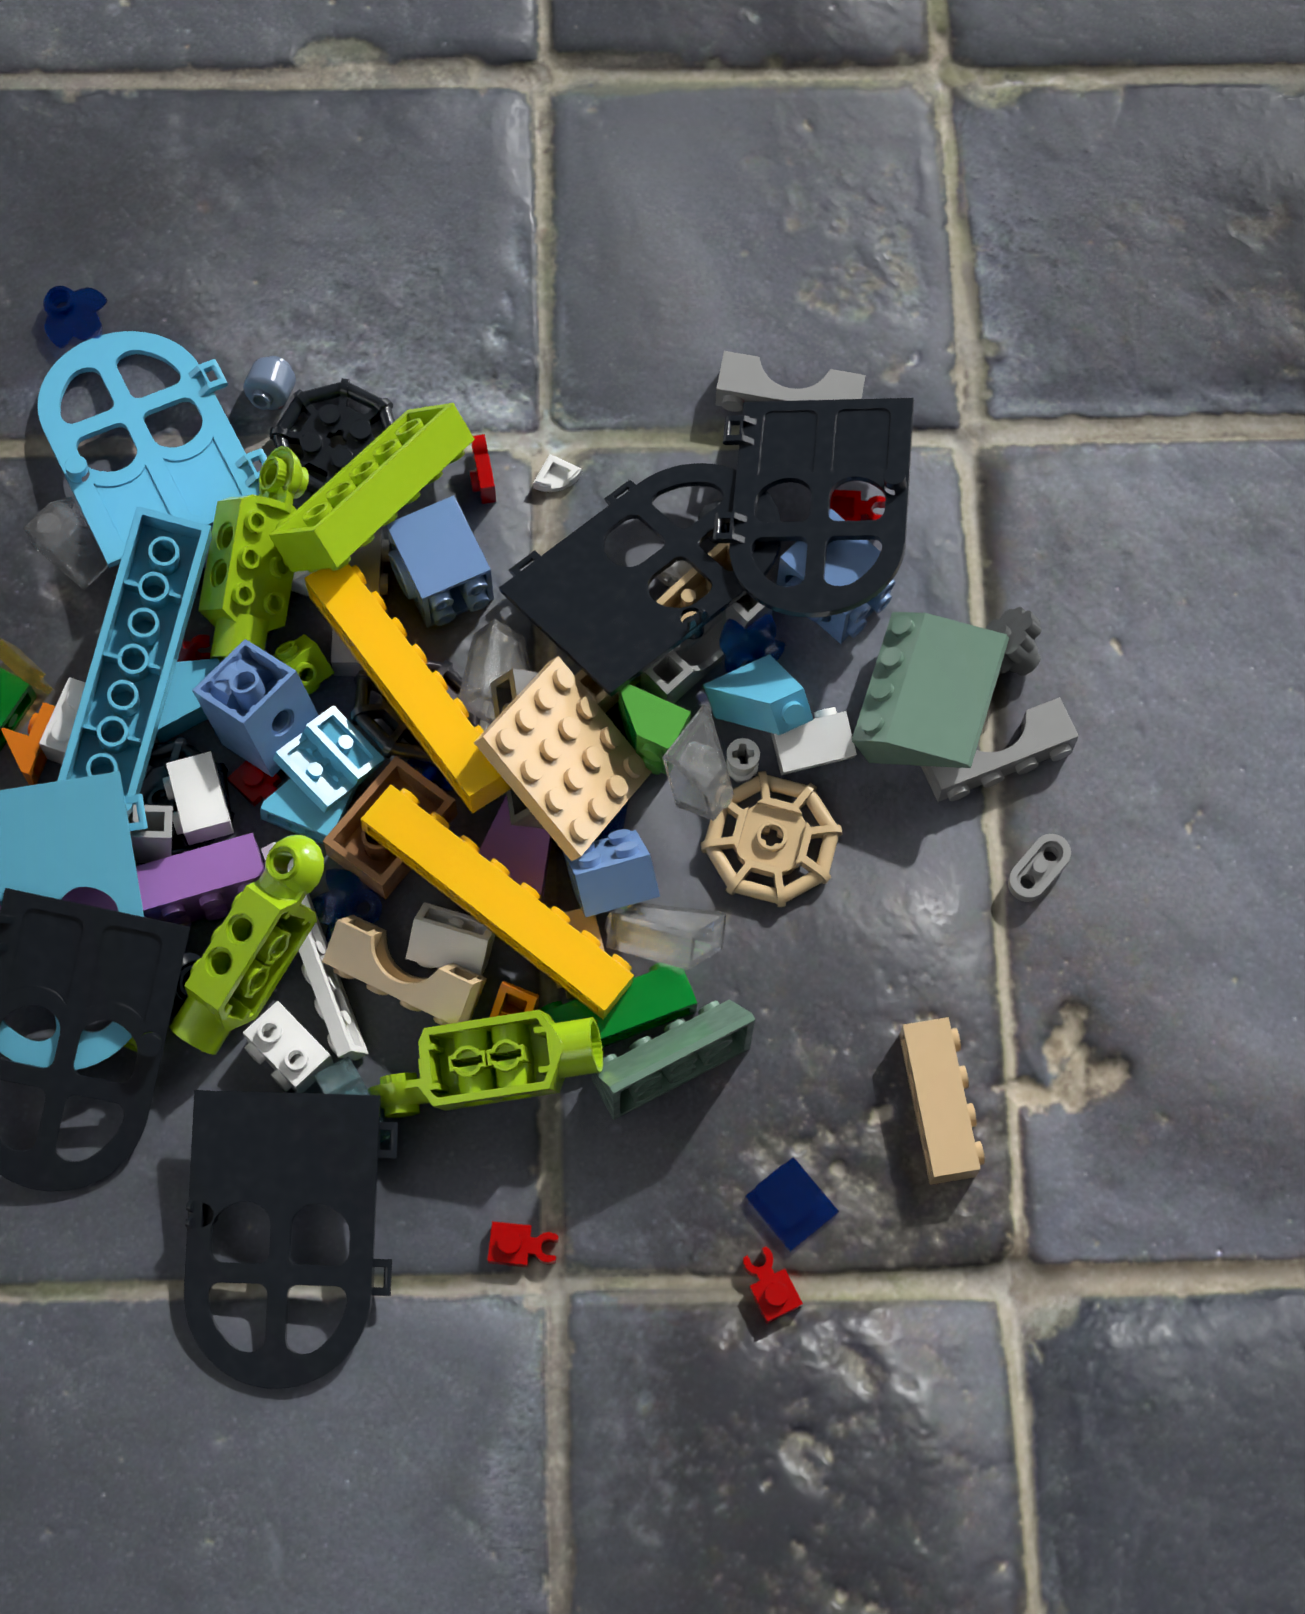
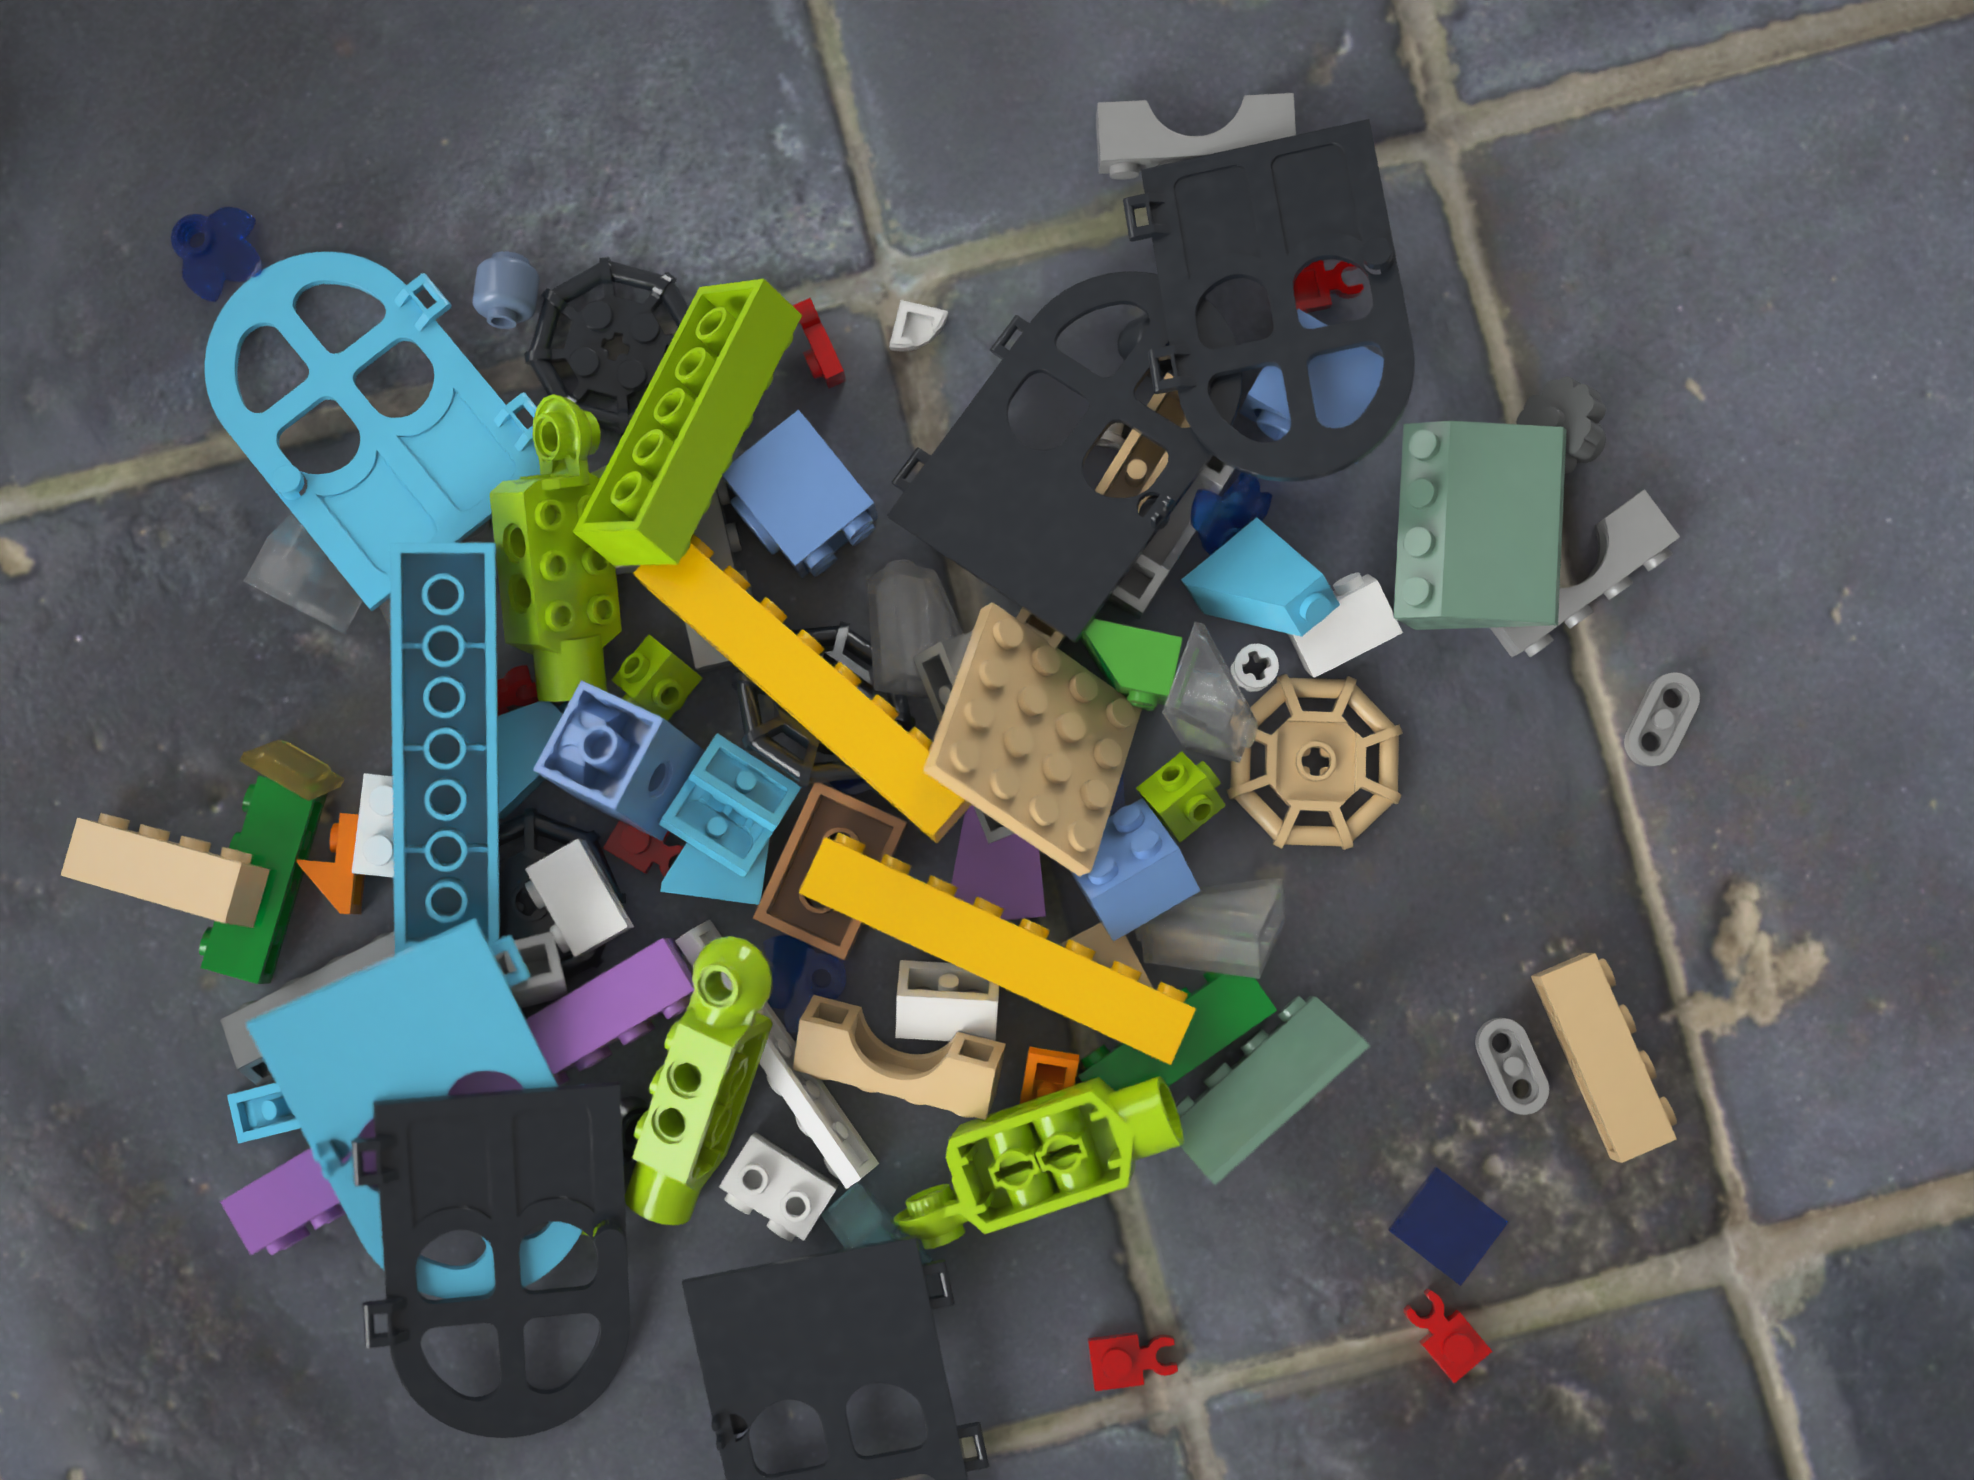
camera: 10 degrees left, 15 degrees up
none -> lime brick [1136,751,1226,843]
none -> light grey plate [1475,1018,1549,1115]

